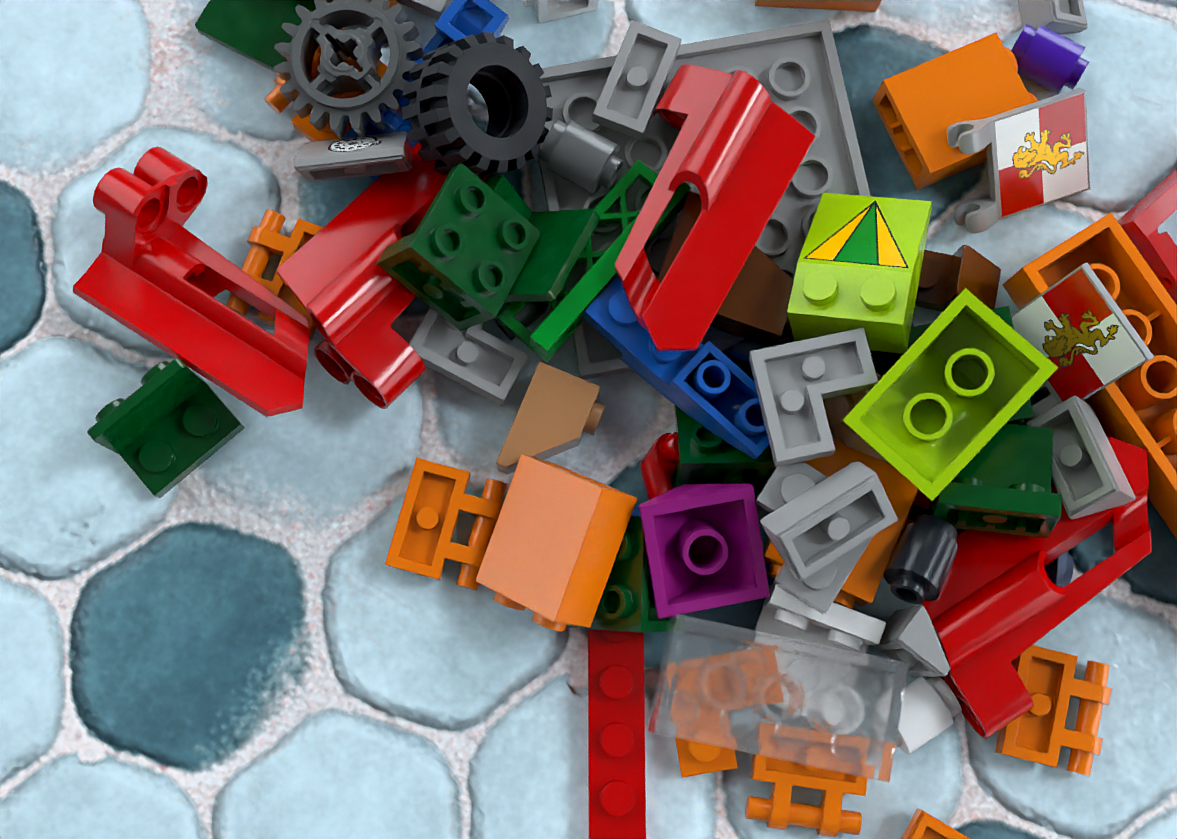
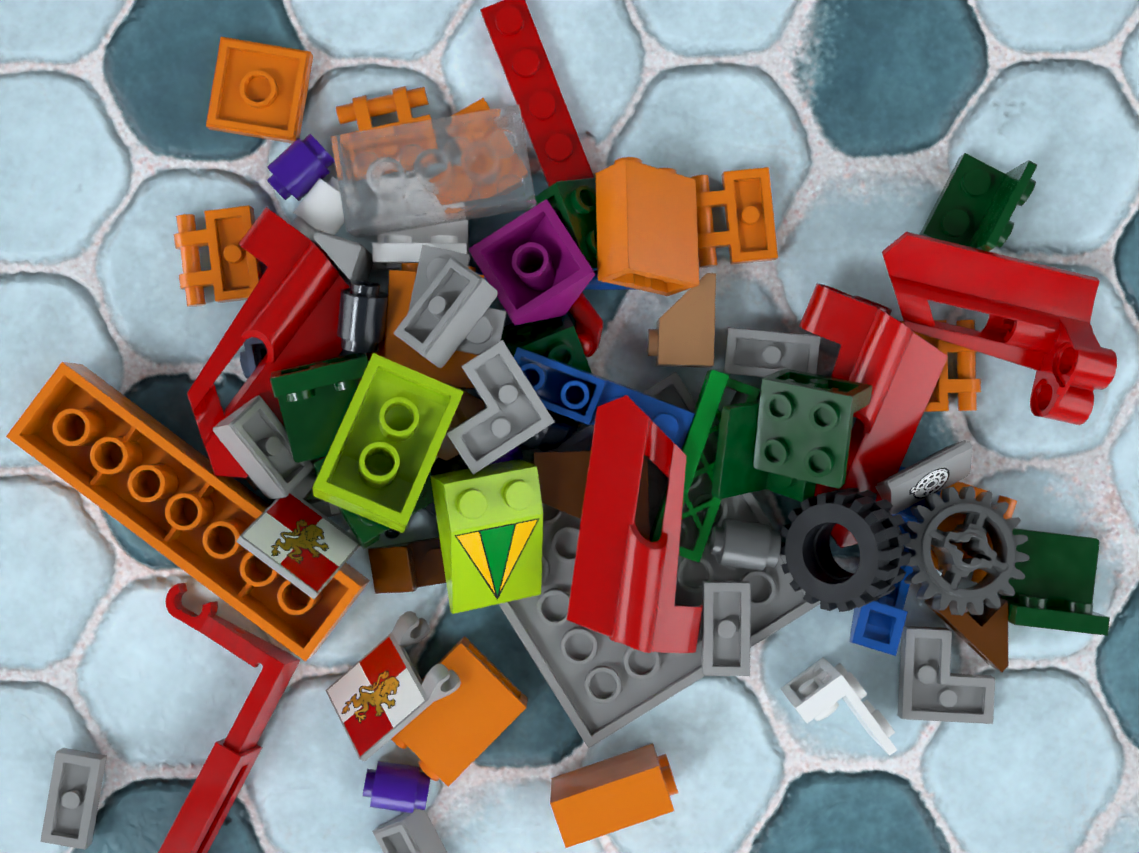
camera: 170 degrees right, 10 degrees up
none -> dark purple brick [267,134,335,201]

